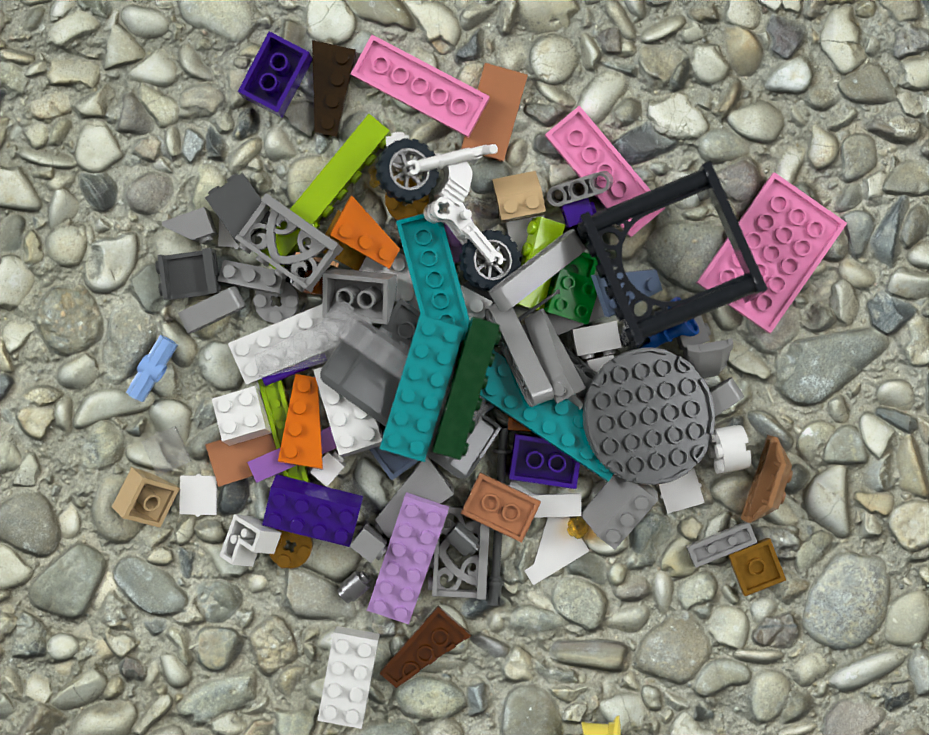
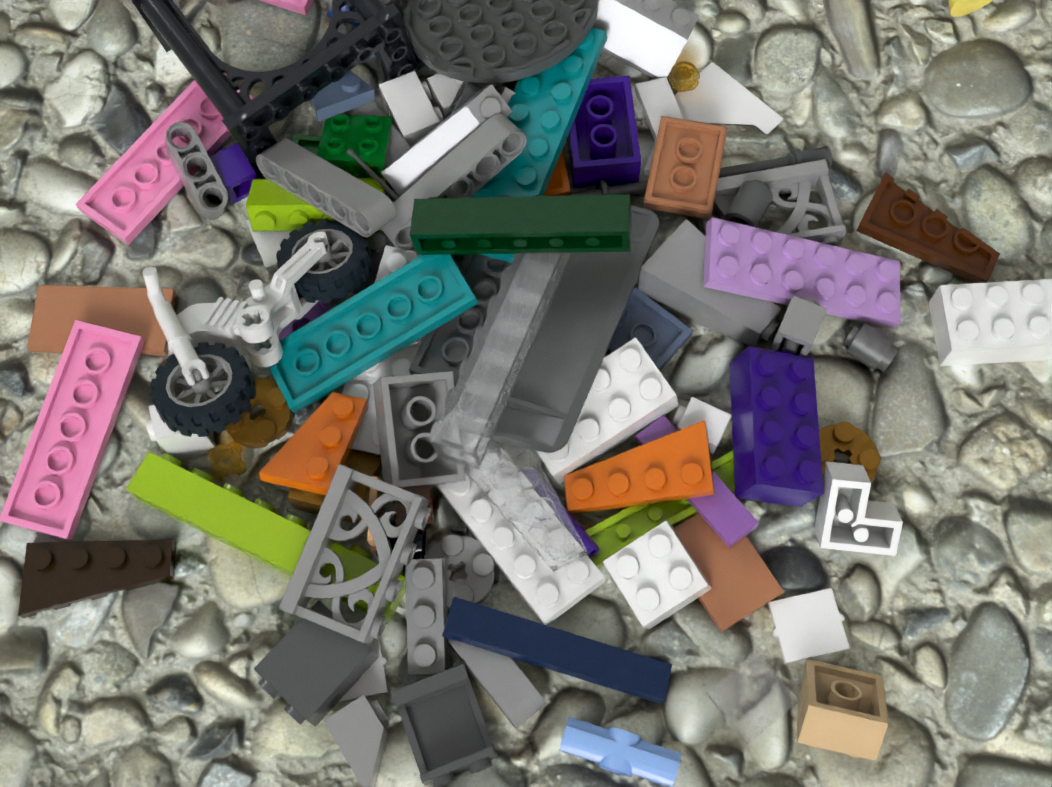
camera: 100 degrees left, 20 degrees down
dark purple brick [238,31,313,118] -> none
teal plate [379,314,465,462] -> none
tan slope [492,171,546,223] -> none
none -> dark blue tile [442,597,672,704]

